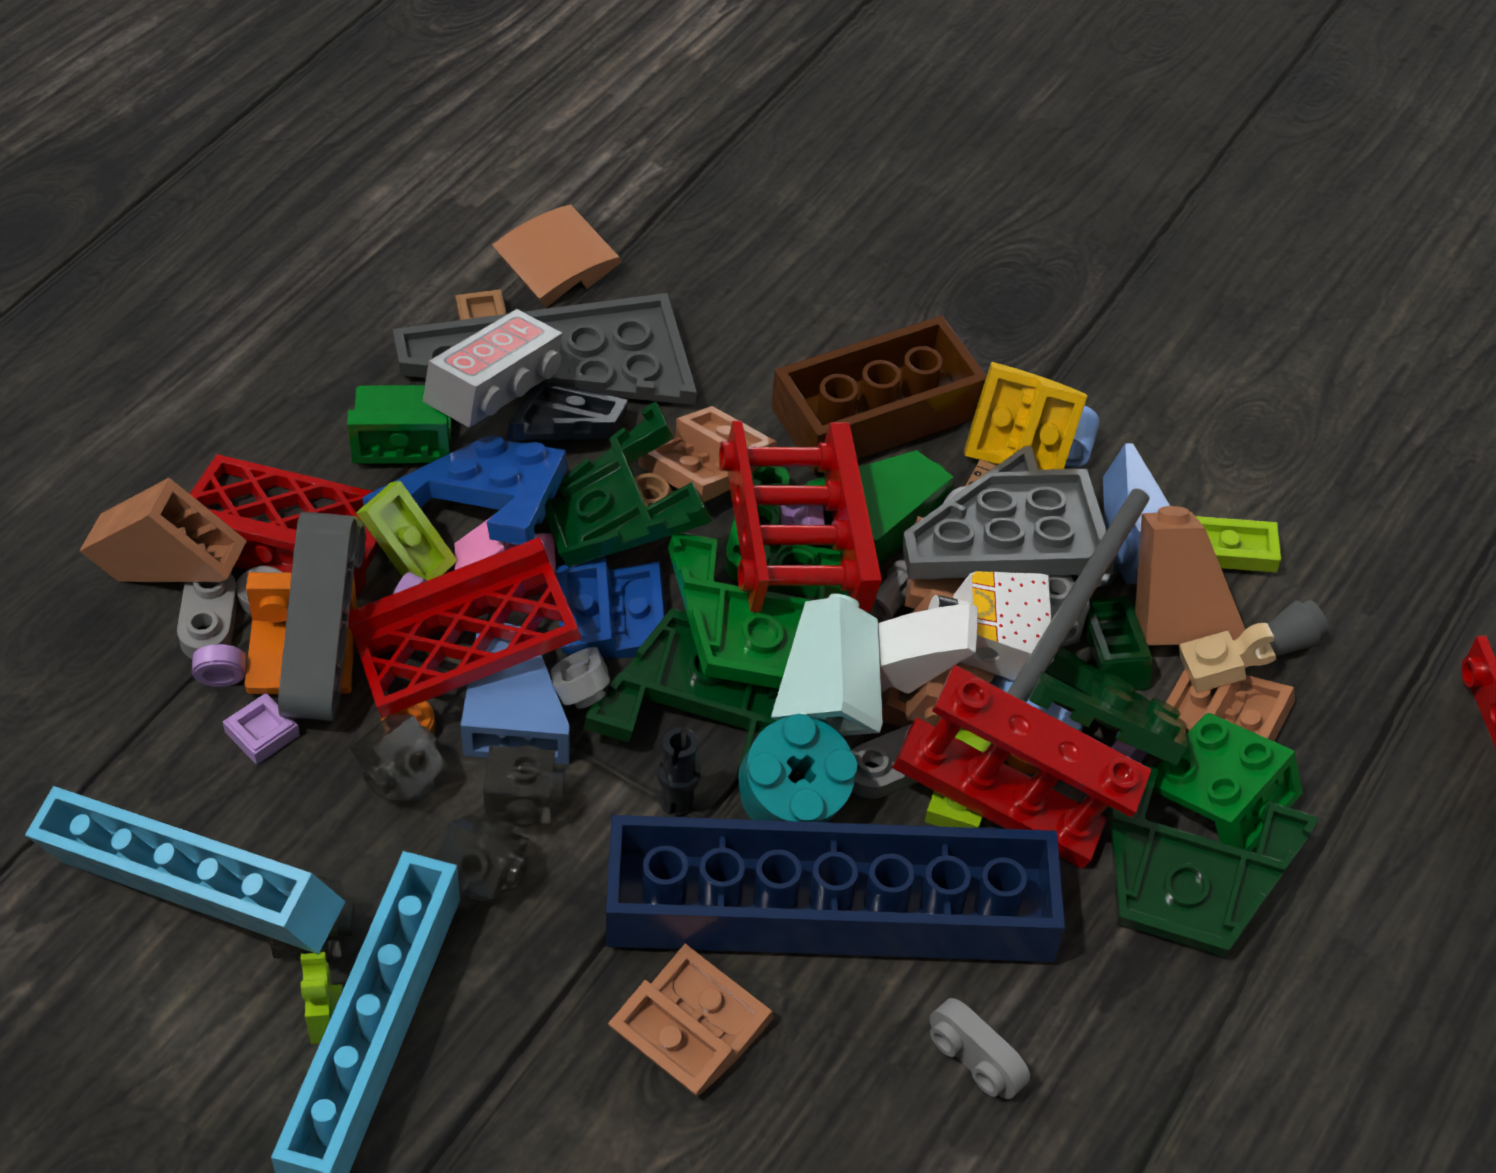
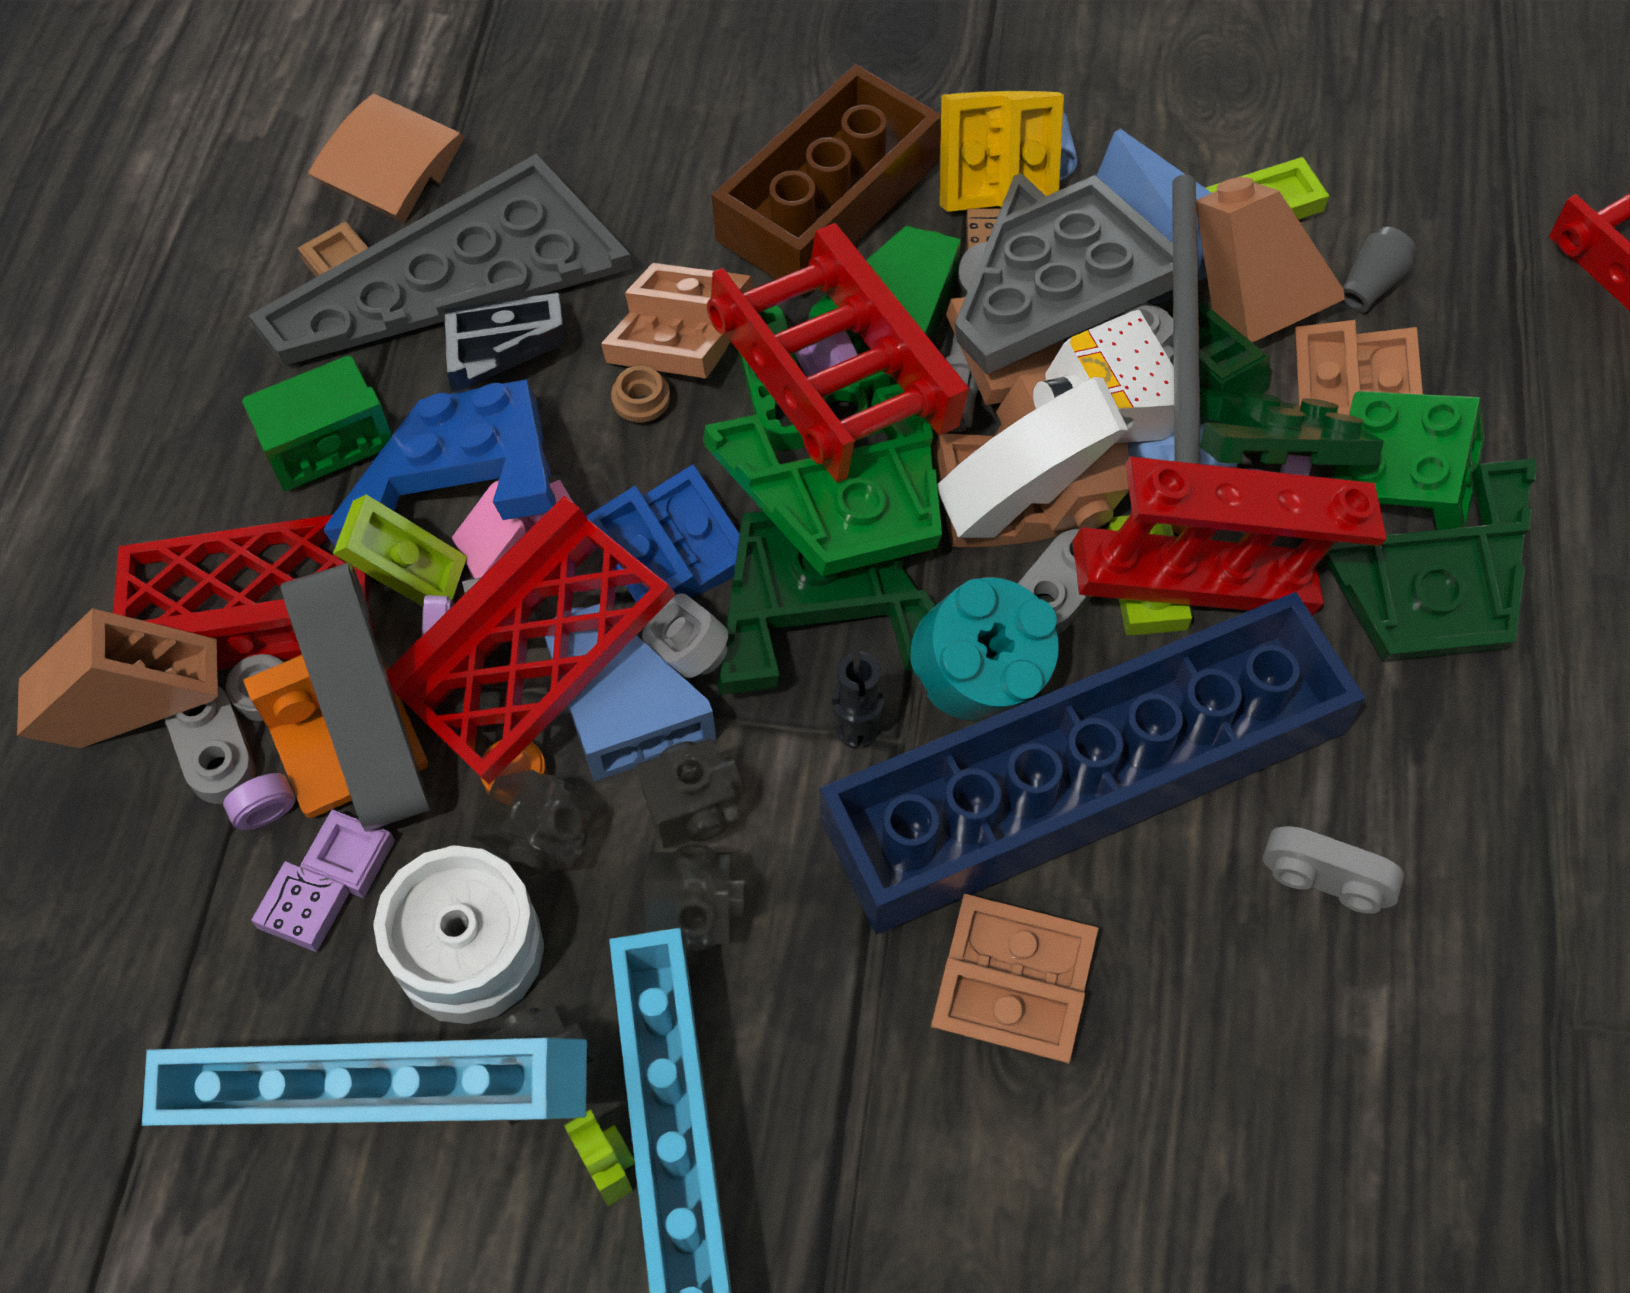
camera: 20 degrees left, 10 degrees up
light grey brick [423,309,563,428] -> none
dark green wing [544,401,713,567] -> none
light aqua slope [771,594,883,736] -> none
tan plate [1179,623,1276,693] -> none
none -> lavender tile [251,861,349,952]
none -> white wheel [373,846,544,1024]

